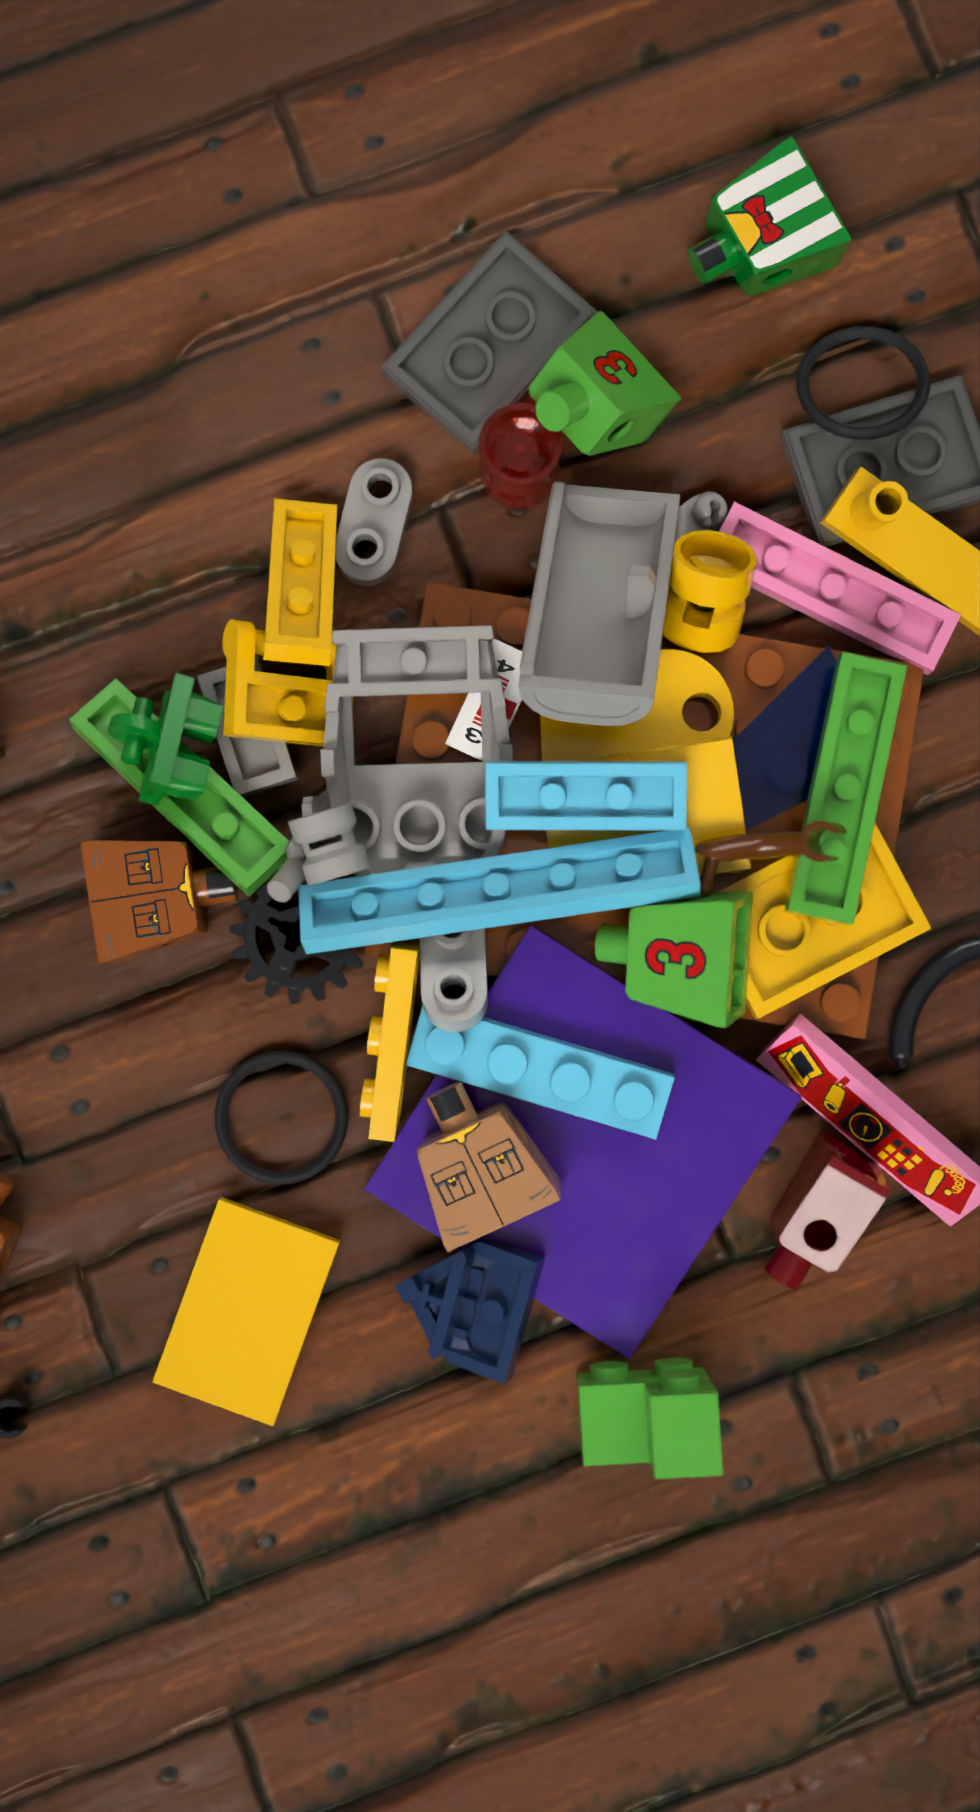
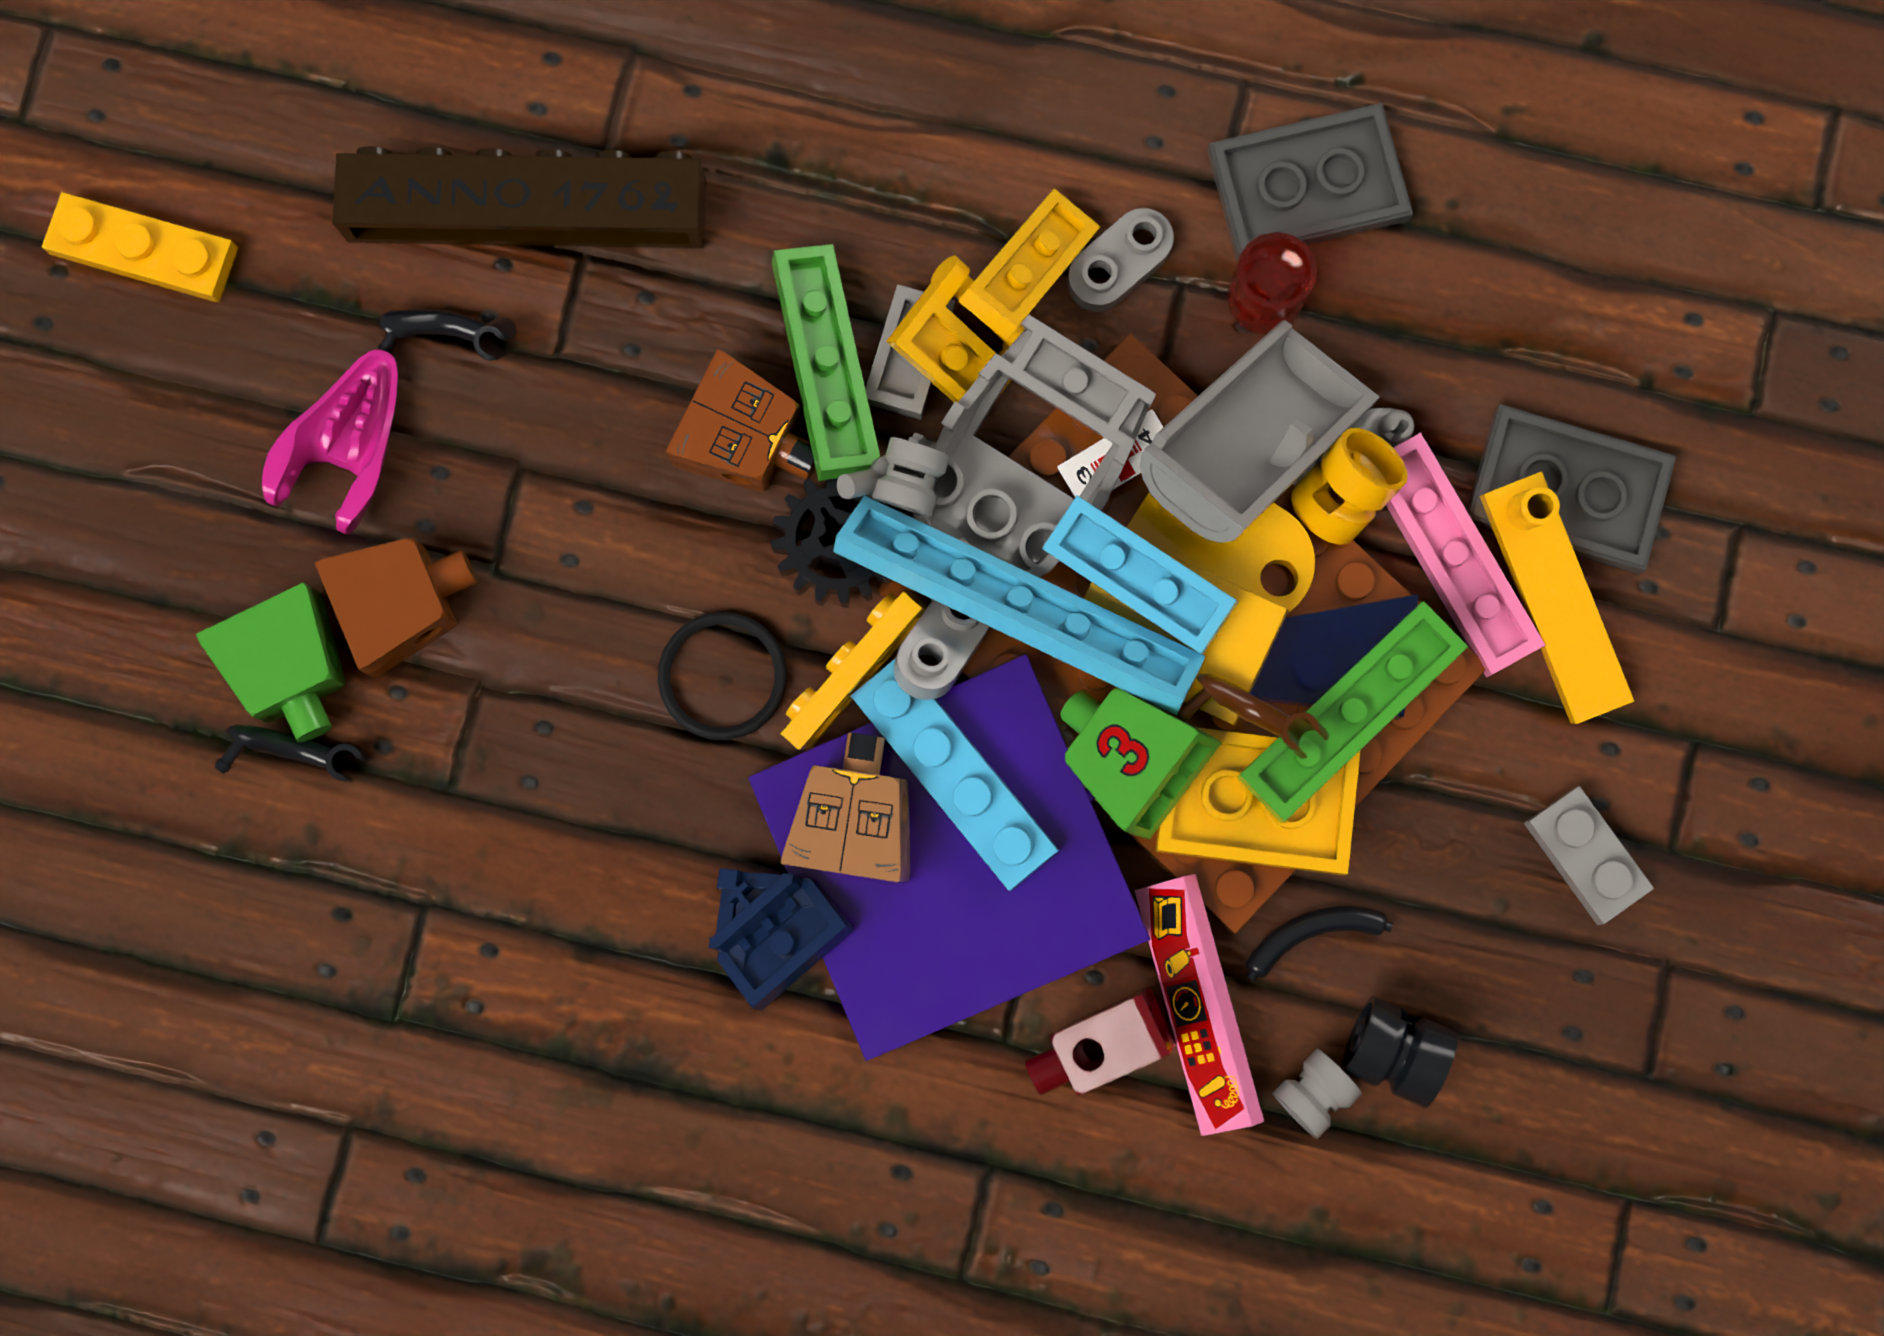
camera: 35 degrees right, 5 degrees down
green hips [108,673,224,806] -> none
yellow tile [152,1197,341,1426] -> none
bright green torso [528,310,682,456] -> none
bright green brick [576,1358,723,1479] -> none
torso [687,136,852,296] -> none
black tyre [796,326,930,440] -> none

